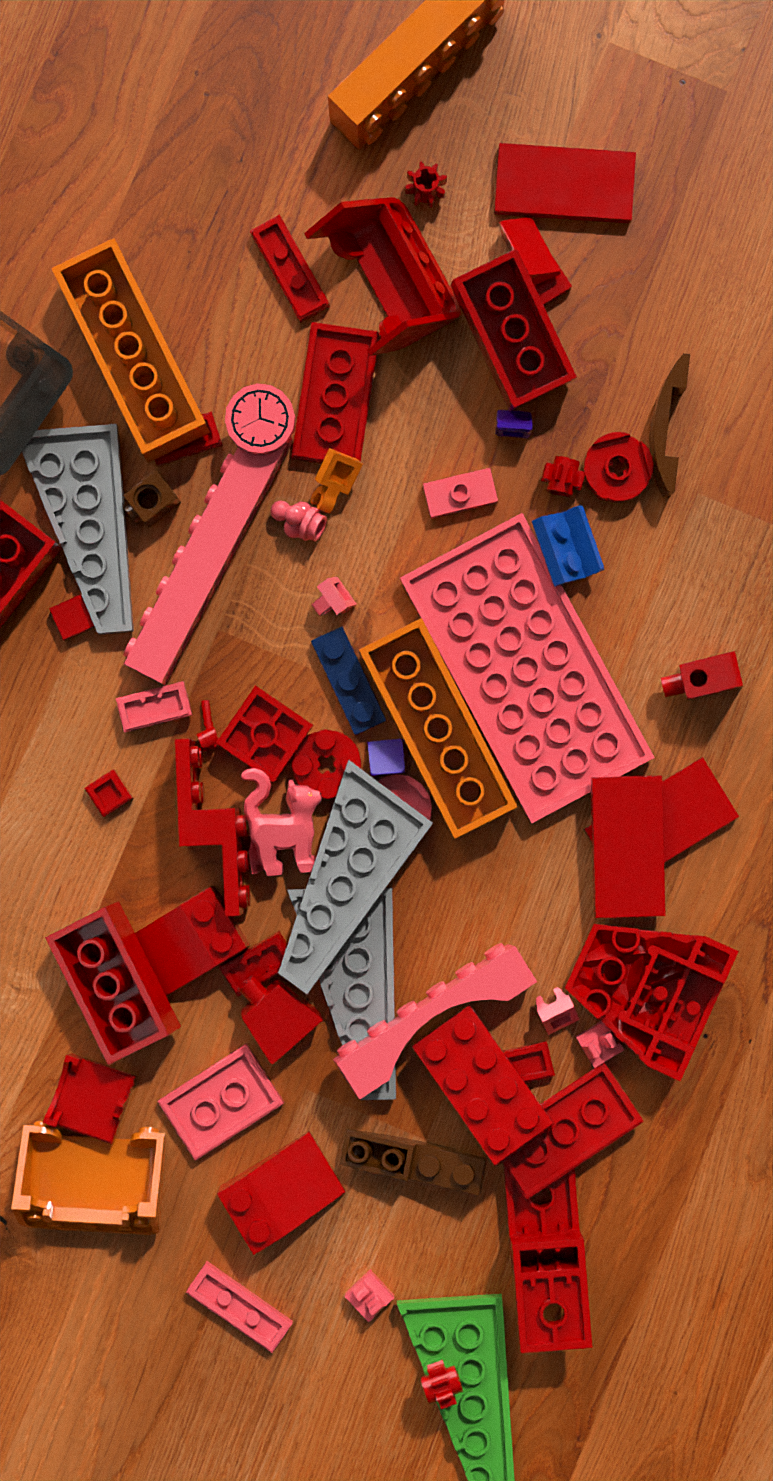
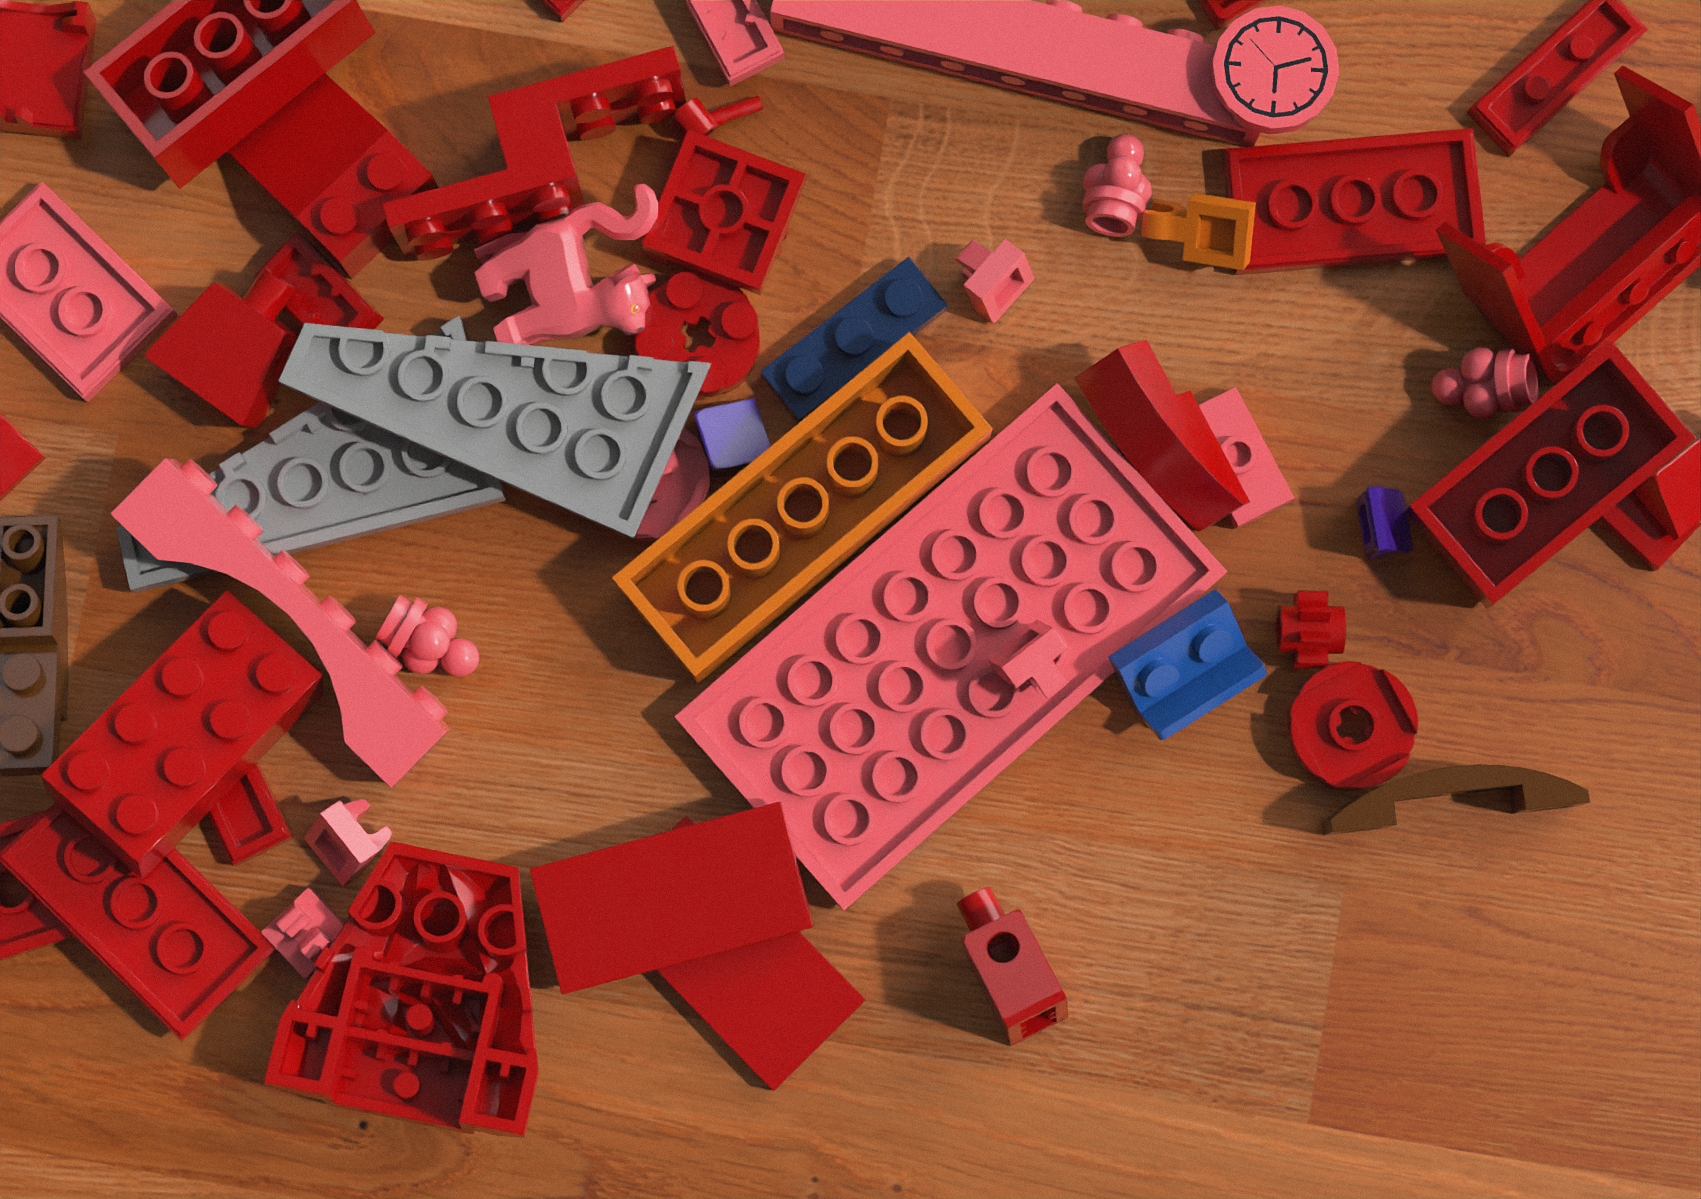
camera: 75 degrees right, 5 degrees down
none -> coral piece [375,595,480,677]
none -> coral tile [987,620,1068,699]
none -> red slope [1074,339,1250,532]
none -> coral piece [1432,347,1538,419]

